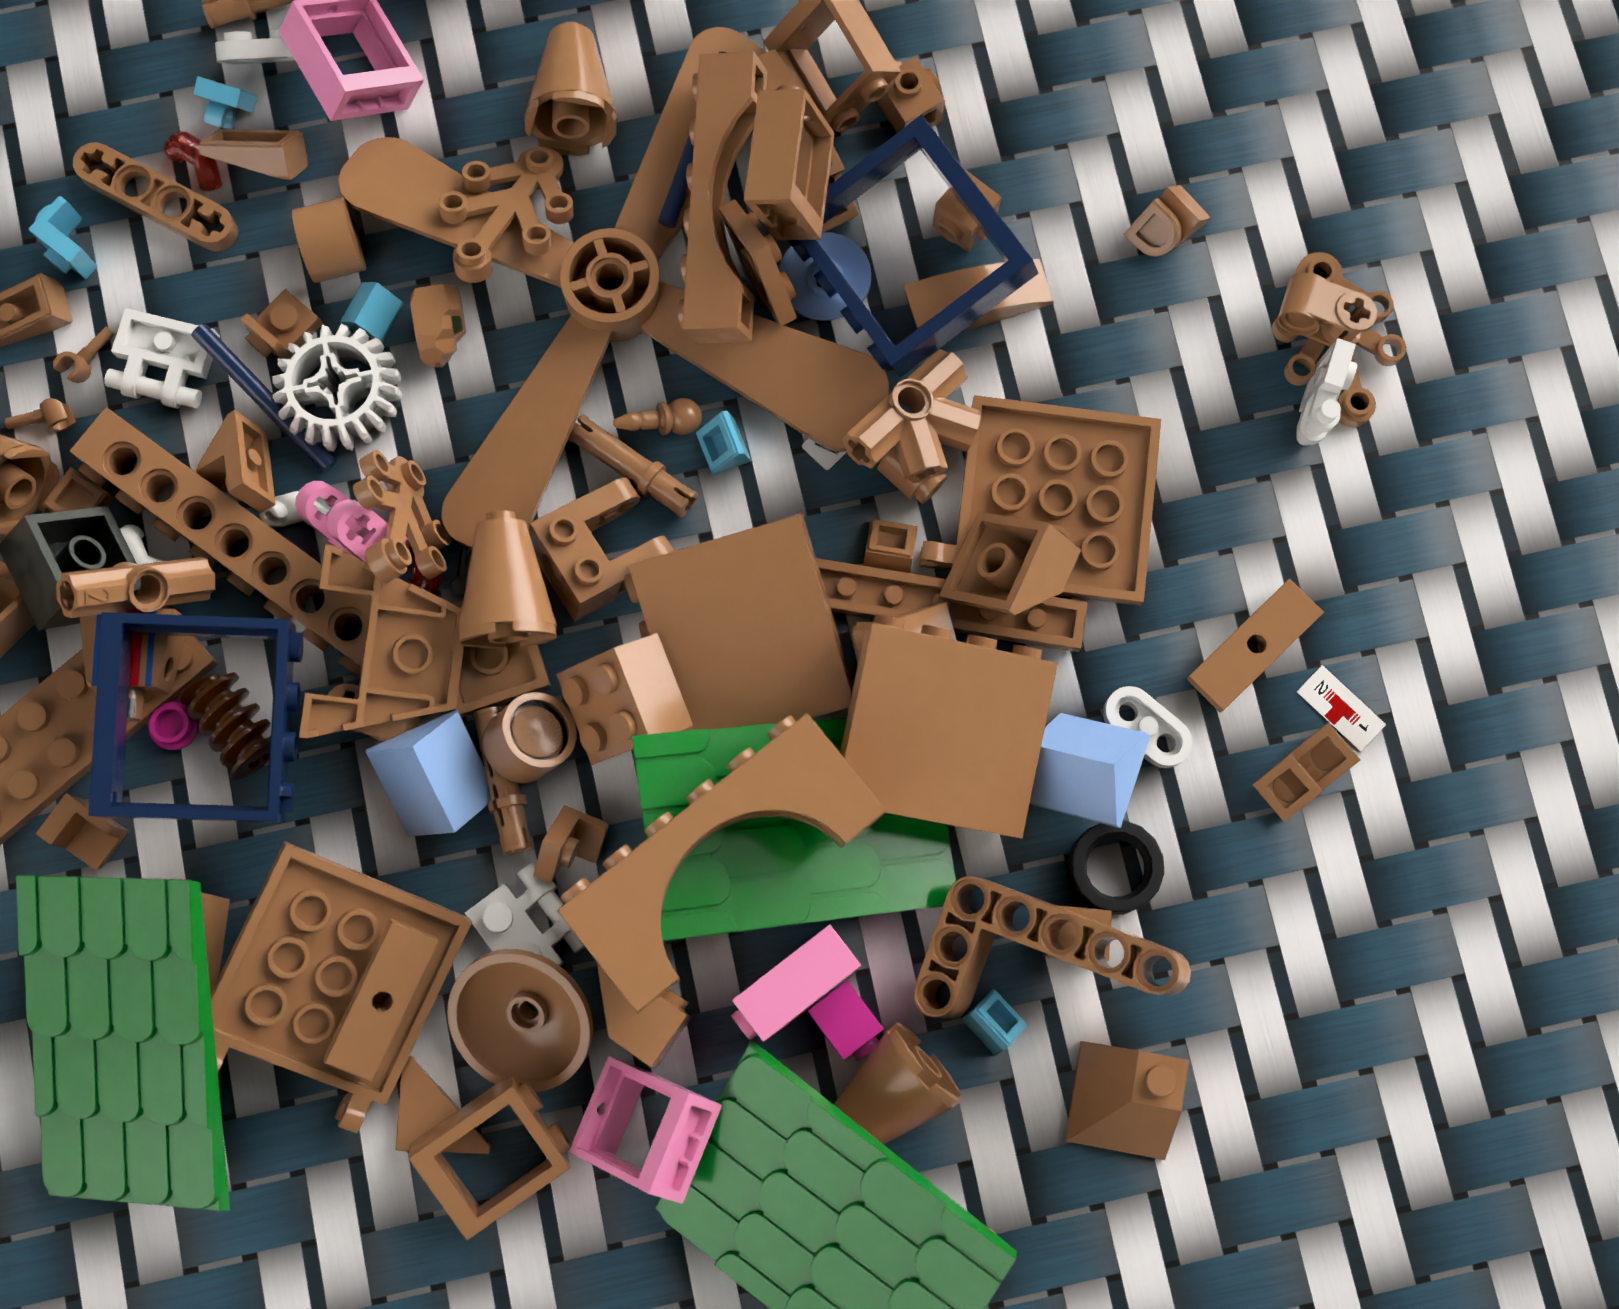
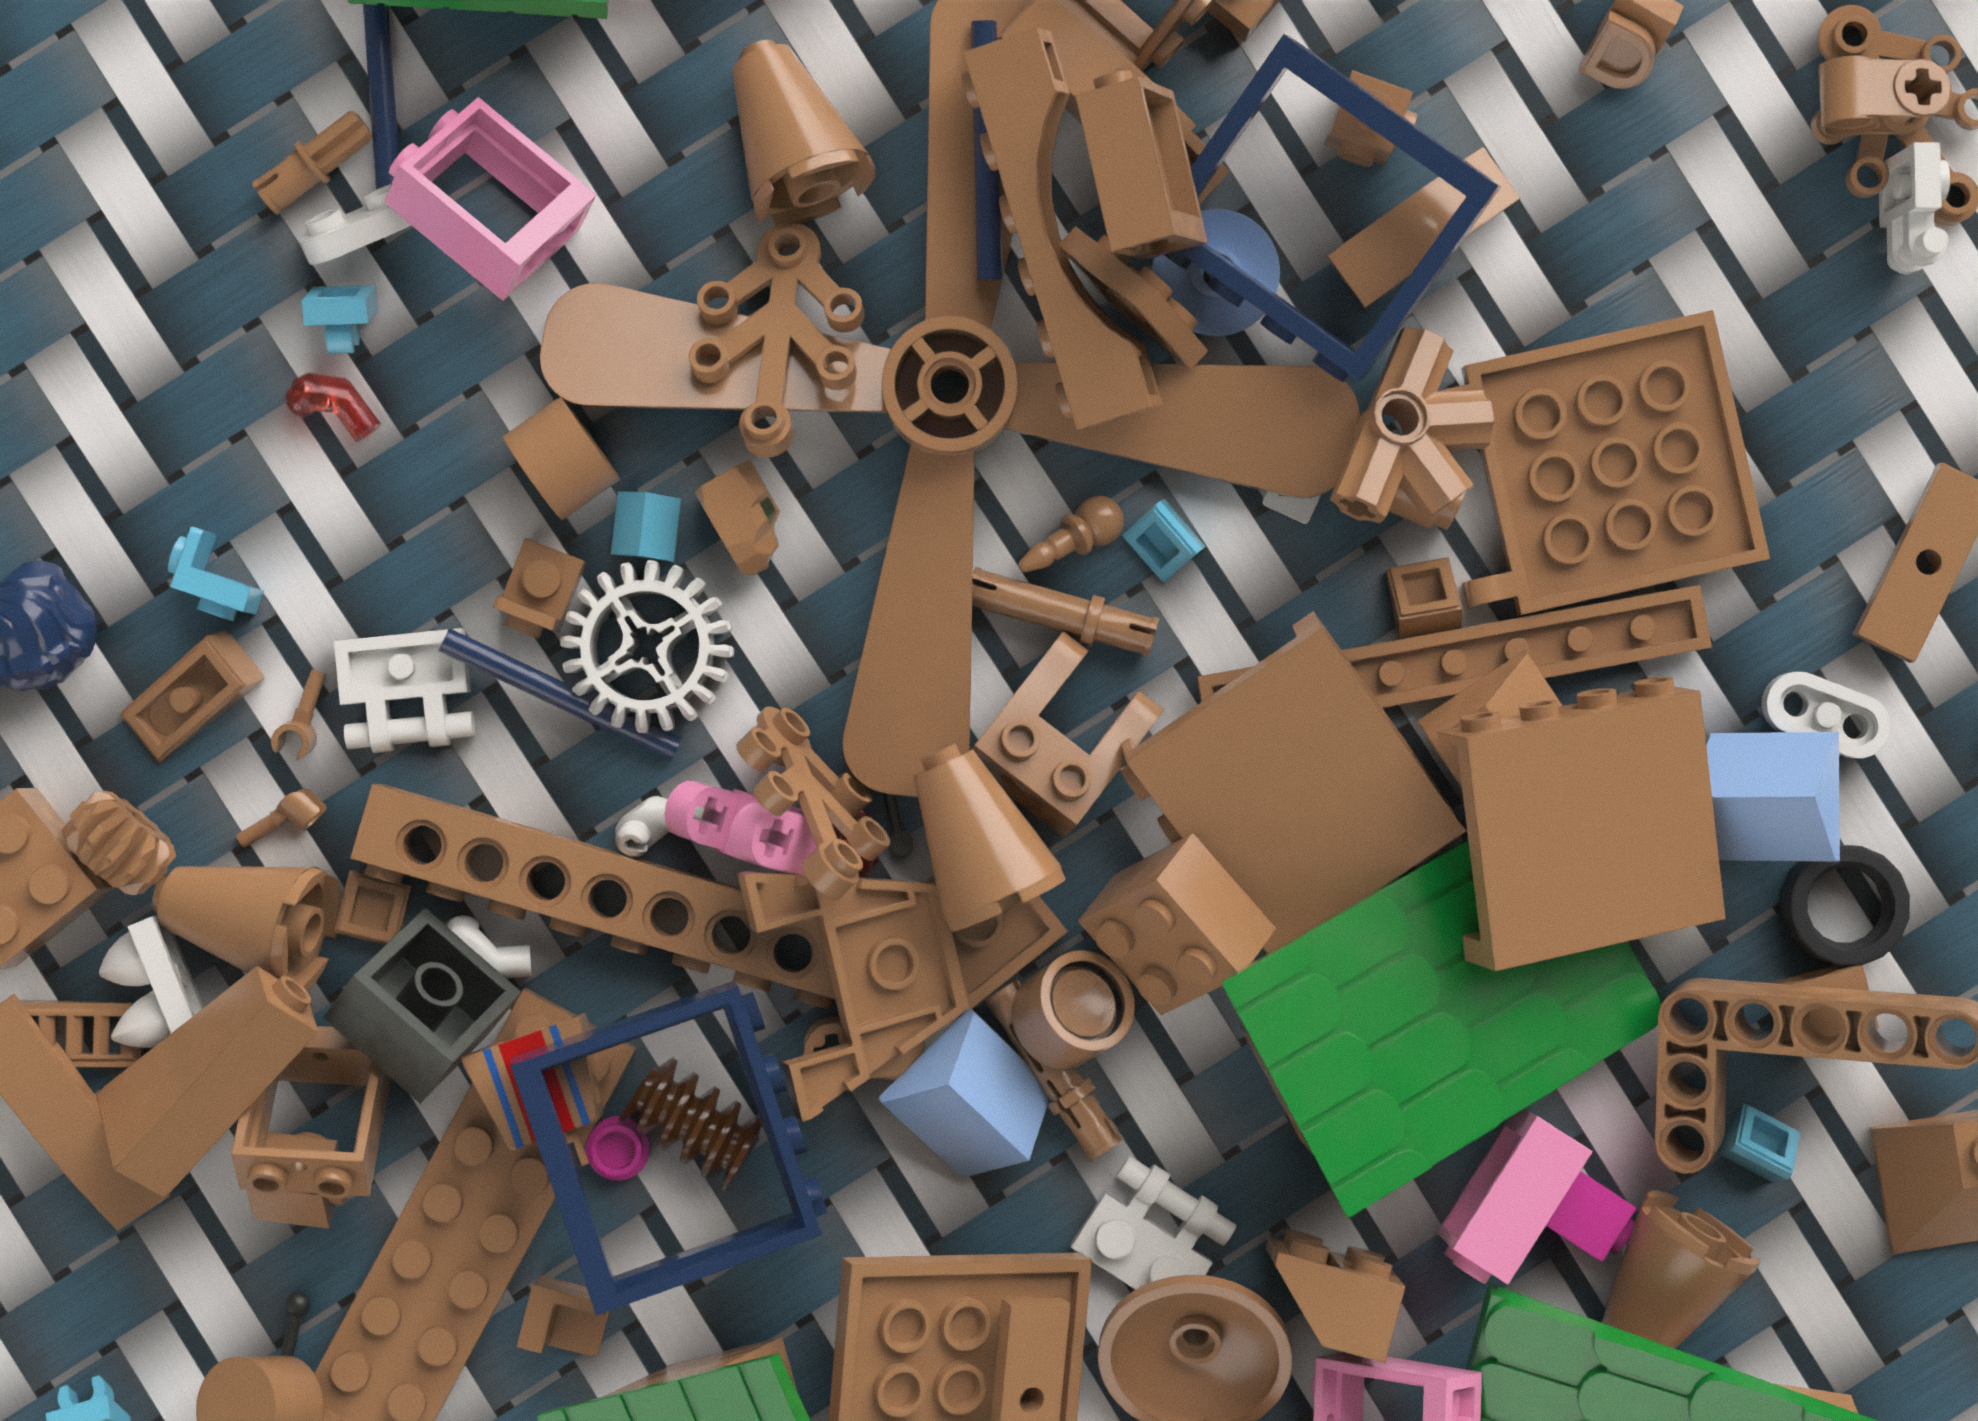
camera: 20 degrees left, 10 degrees up
medium nougat piece [56,557,215,618] -> none
medium nougat beam [73,142,238,252] -> none
medium nougat slope [196,410,276,513] -> none
medium nougat slope [198,129,308,180] -> none
medium nougat bracket [533,805,608,883] -> none
medium nougat arch [557,713,887,1013] -> none
medium nougat slope [939,511,1081,615] -> none

